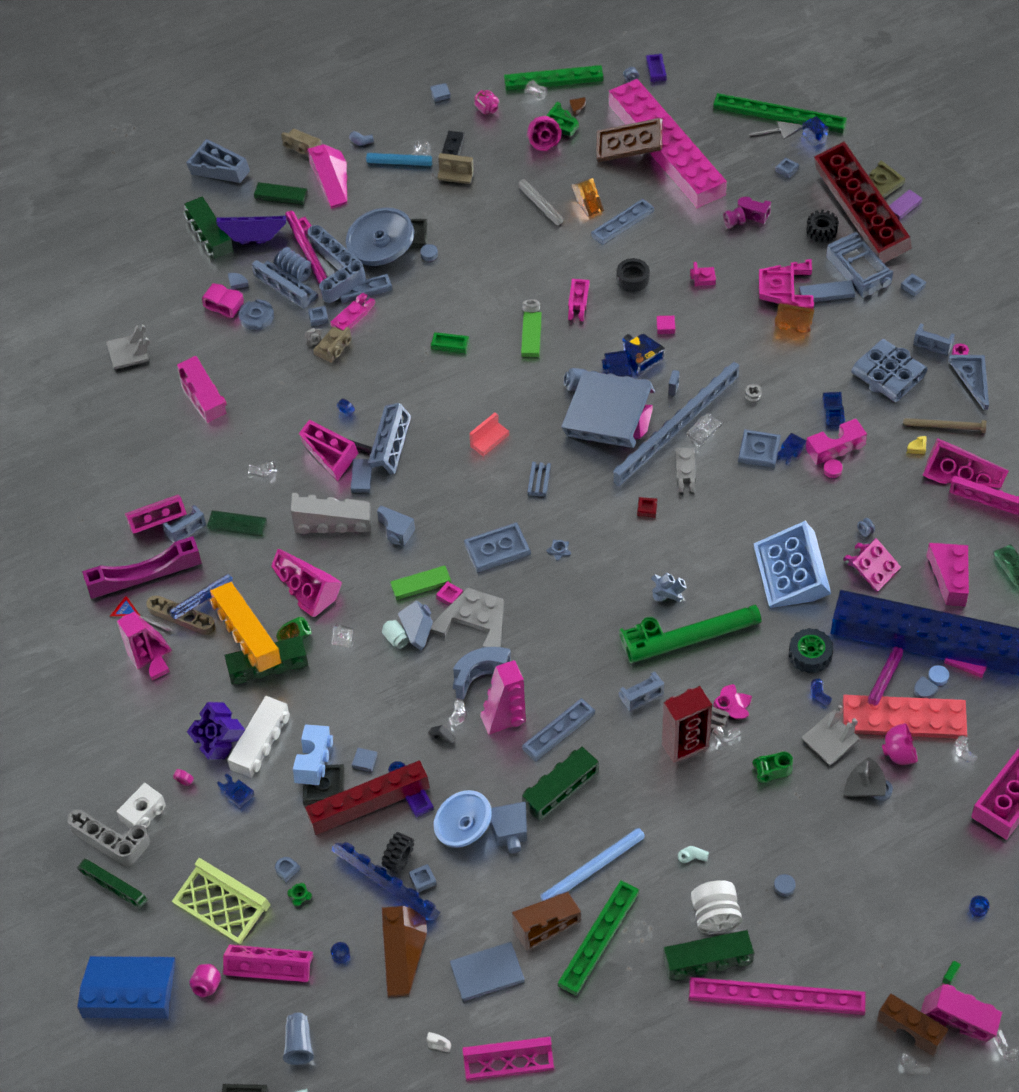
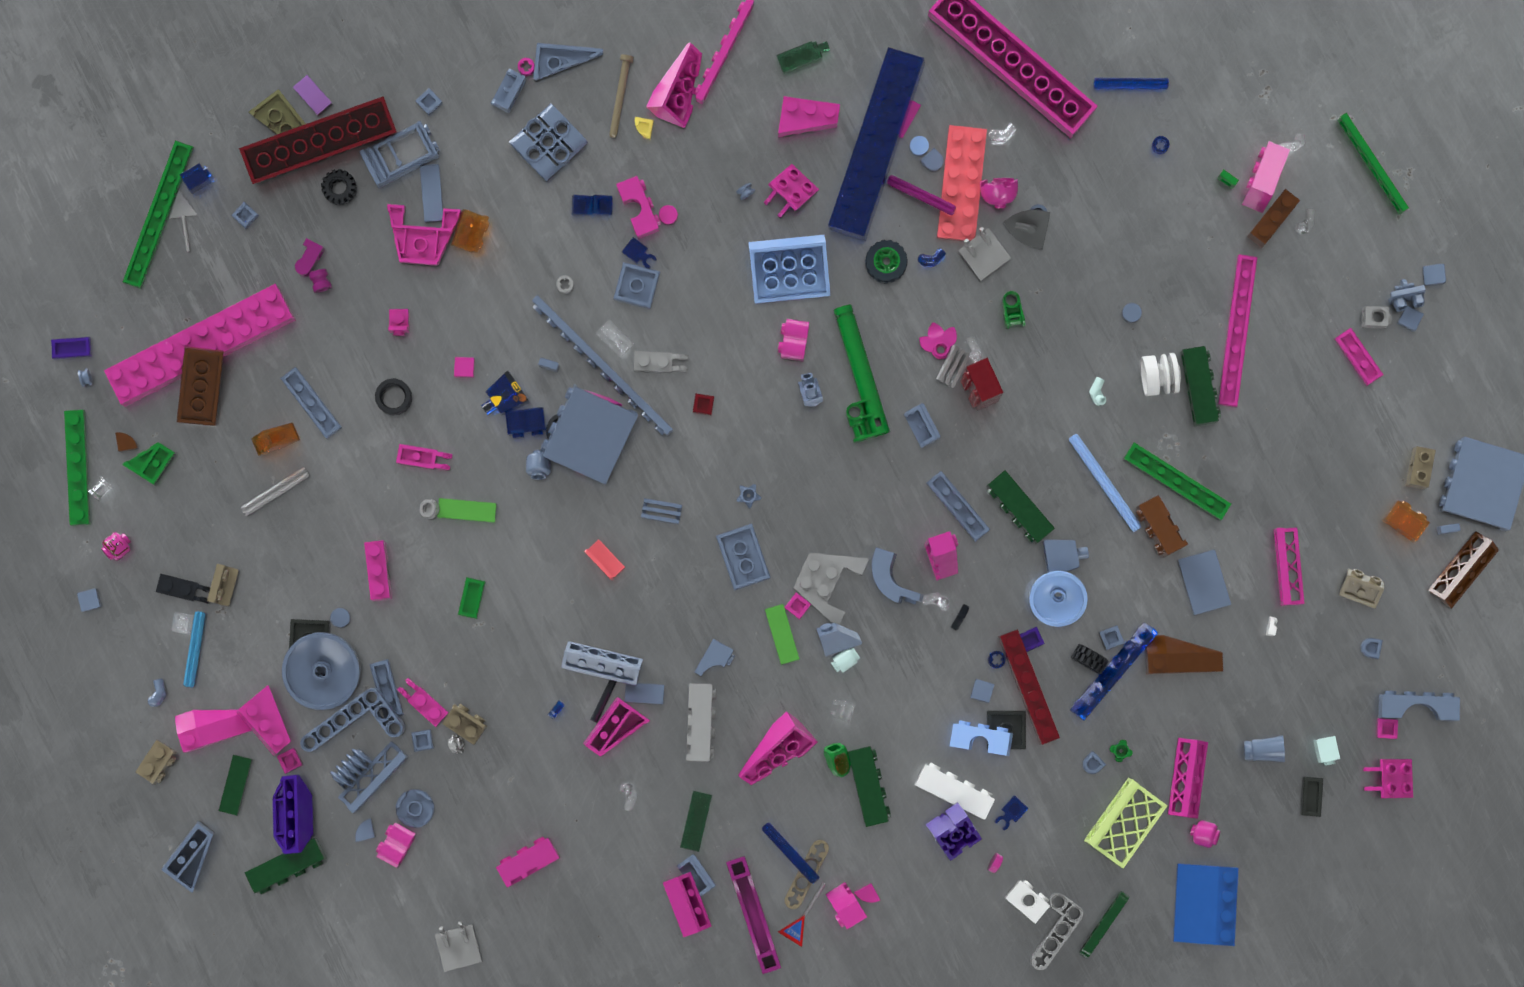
camera: 90 degrees left, 30 degrees up
light orange brick [210,582,281,672] -> none
dark pink axle [285,210,327,284] -> none
clear blue bush [330,942,351,964] -> none
dark pink cylinder [527,116,561,151] -> none
none -> dark pink wedge [237,685,291,756]
none -> dark pink arch [364,540,392,601]
none -> dark pink brick [778,319,809,362]

